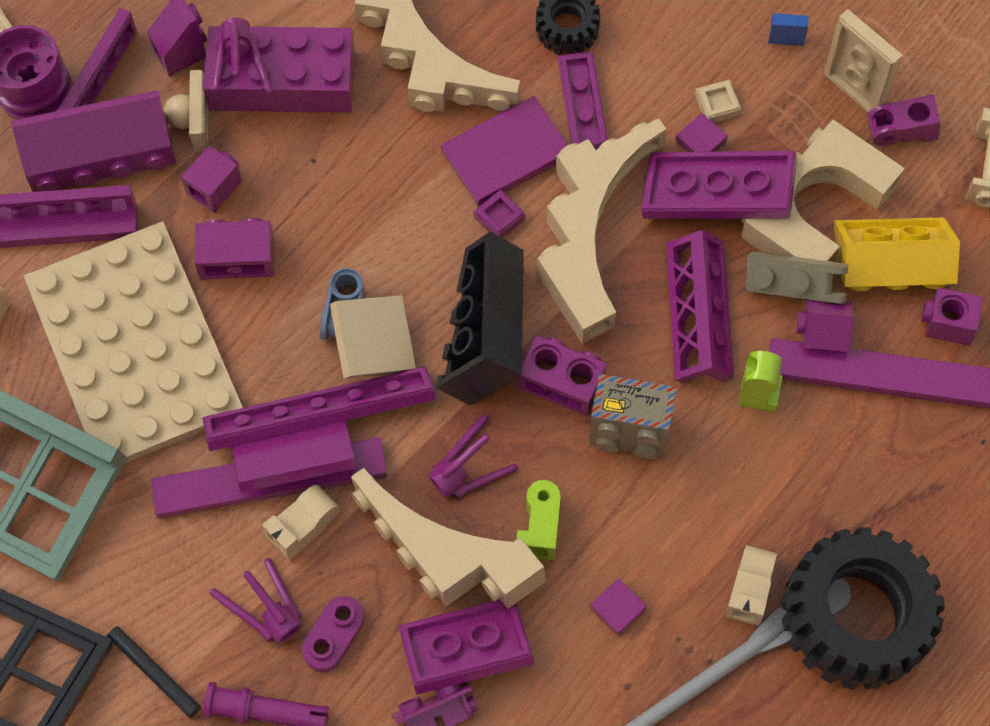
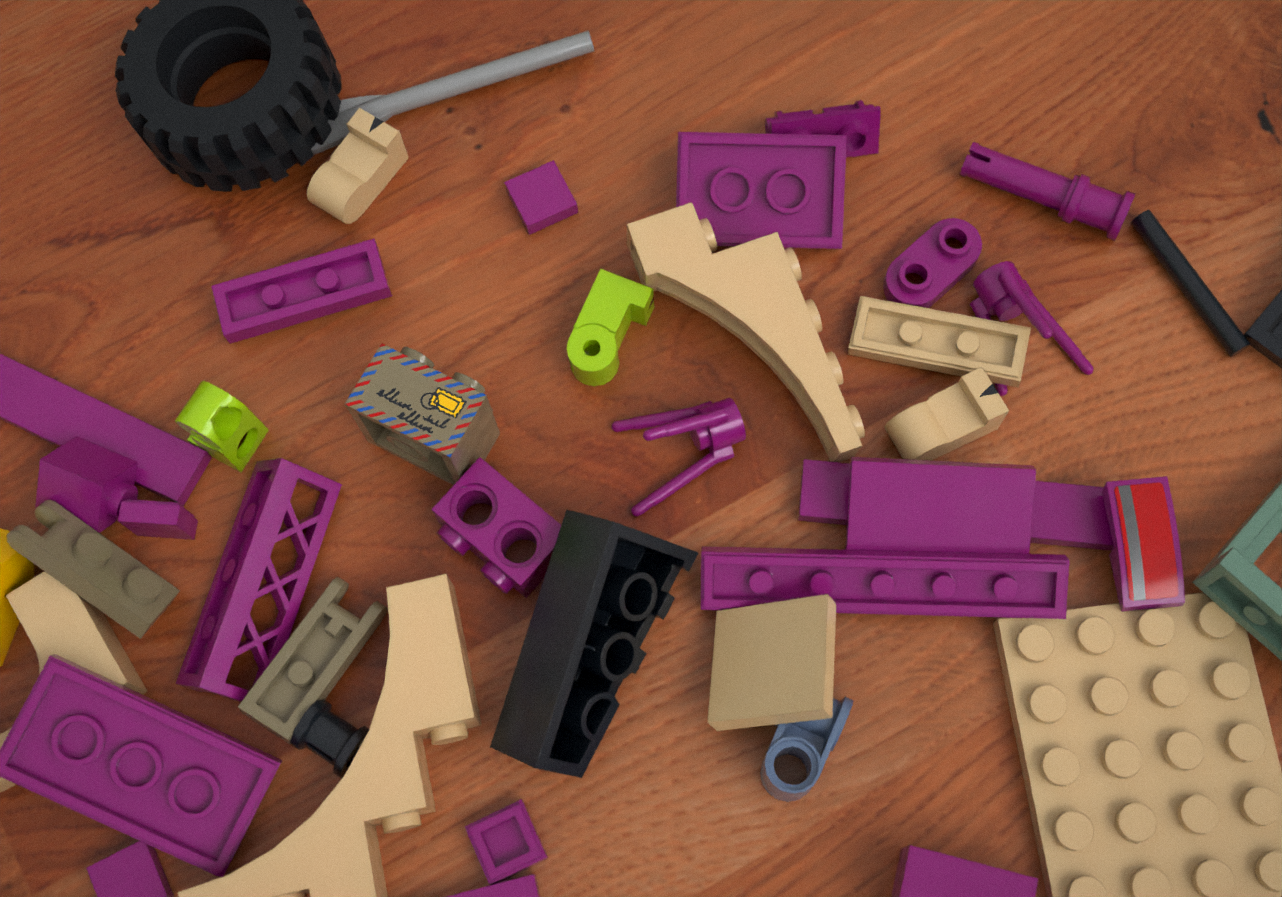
camera: 160 degrees left, 5 degrees up
none -> magenta tile [118,499,198,540]
none -> magenta plate [211,239,392,344]
none -> dark tan hinge [238,577,388,744]
none -> black bush [290,699,369,778]
none -> tan tile [848,296,1031,387]
none -> slope [1102,476,1185,612]

